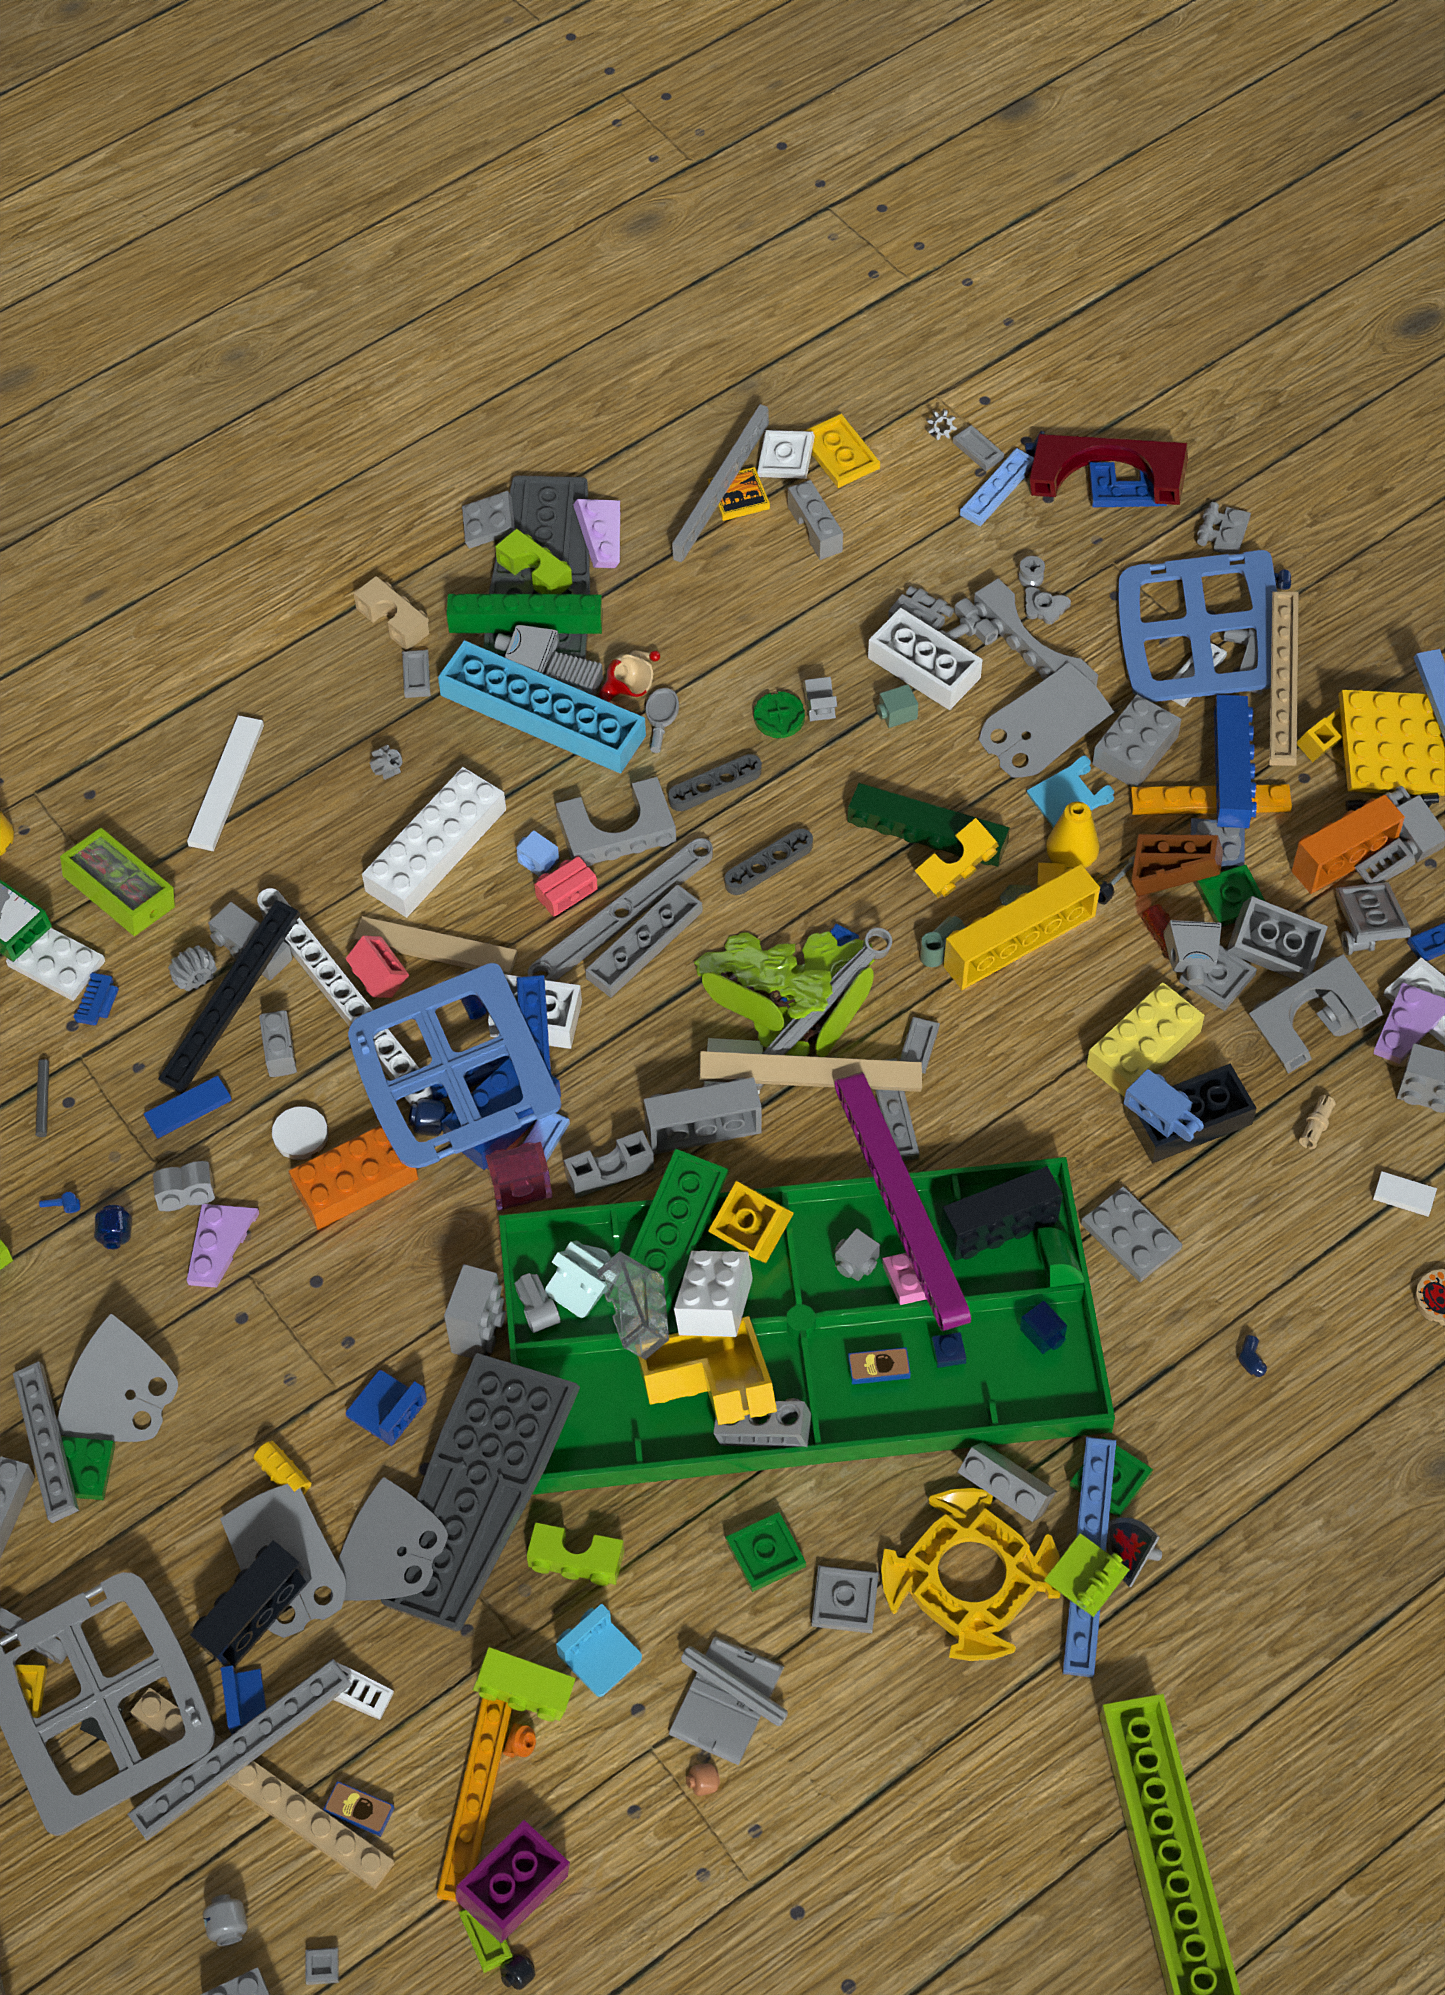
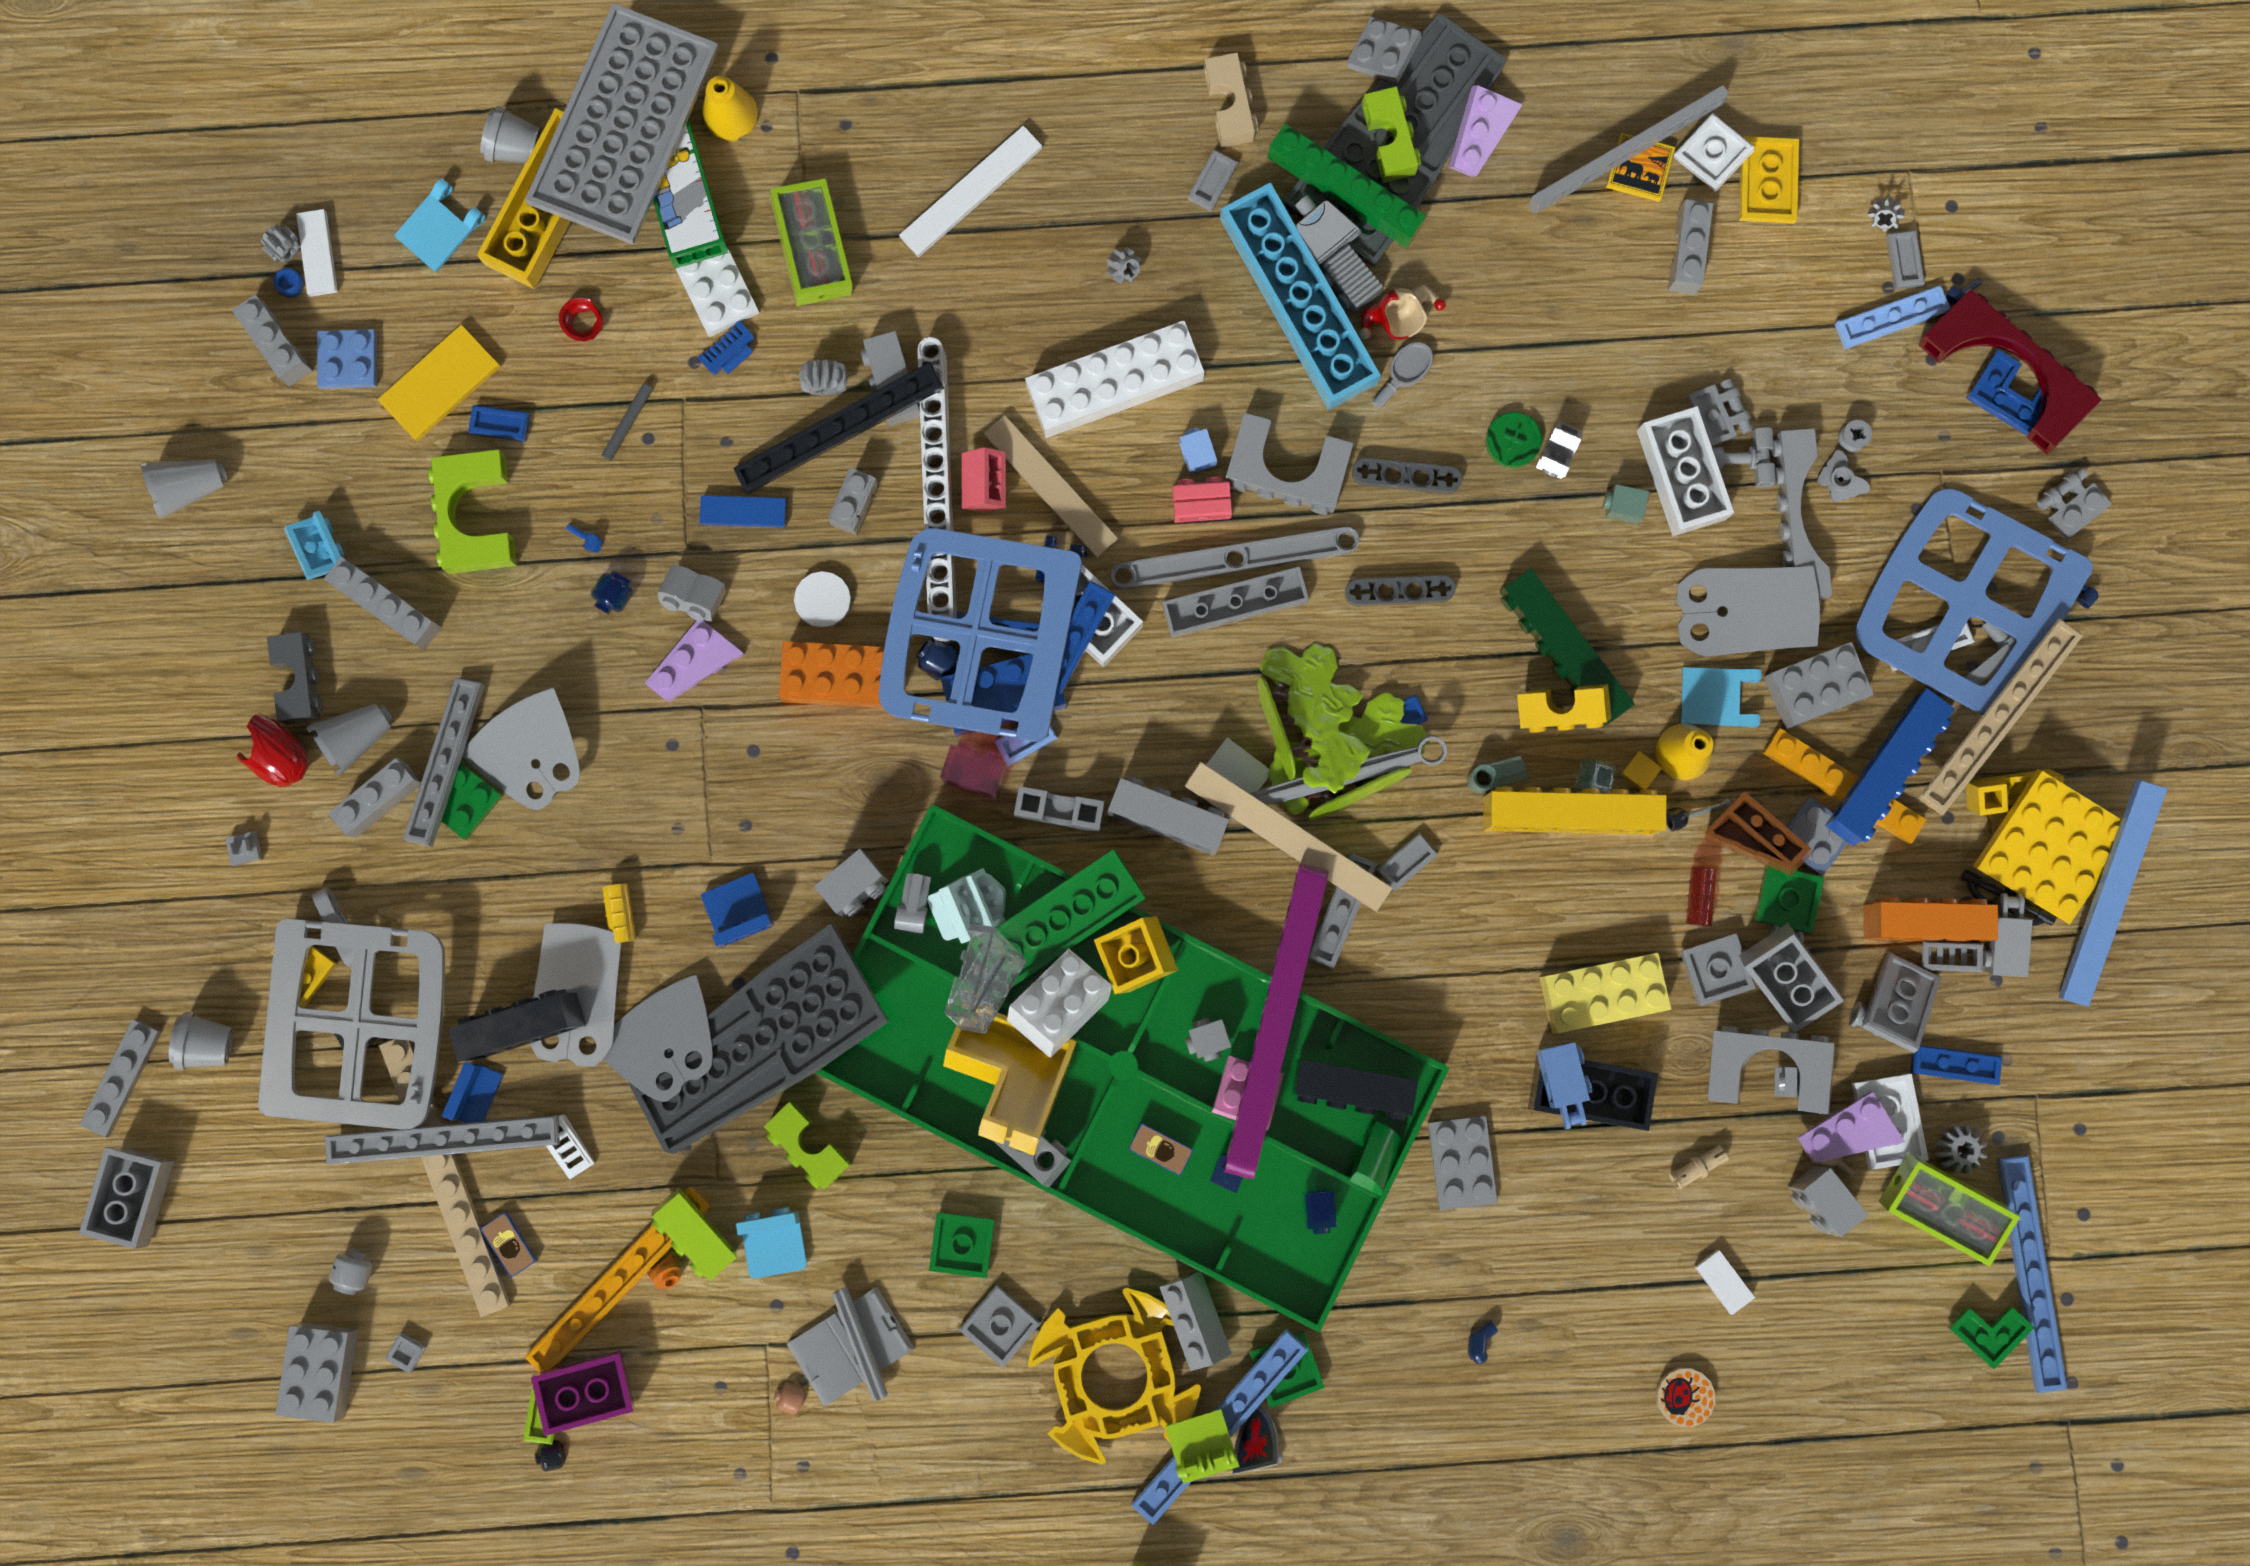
camera: 30 degrees right, 25 degrees up
light grey torso [1164,920,1221,986] -> none

